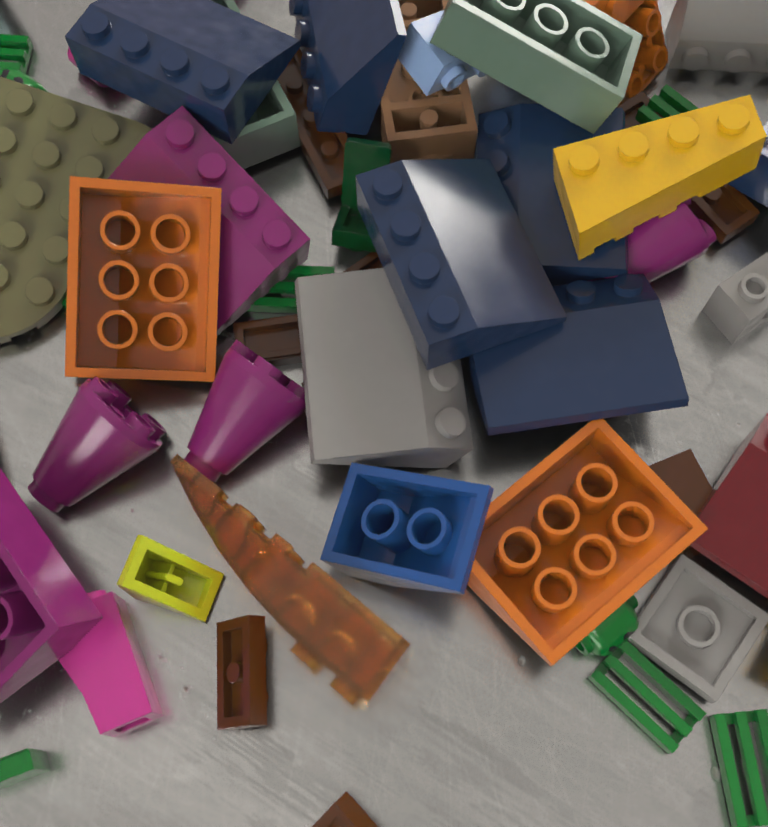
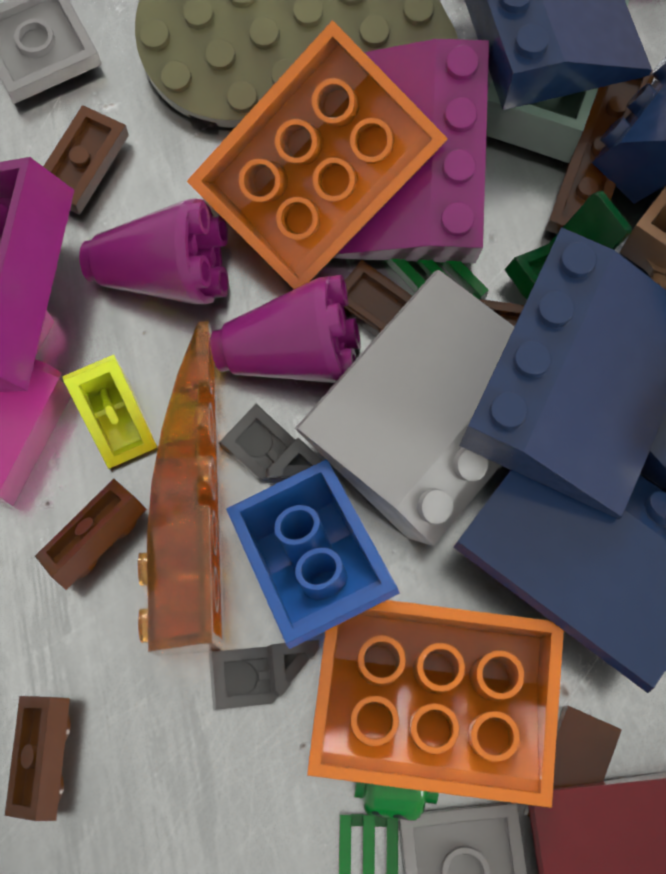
camera: 45 degrees right, 5 degrees up
none -> dark grey slope [209,640,319,711]
none -> dark grey slope [218,403,323,479]

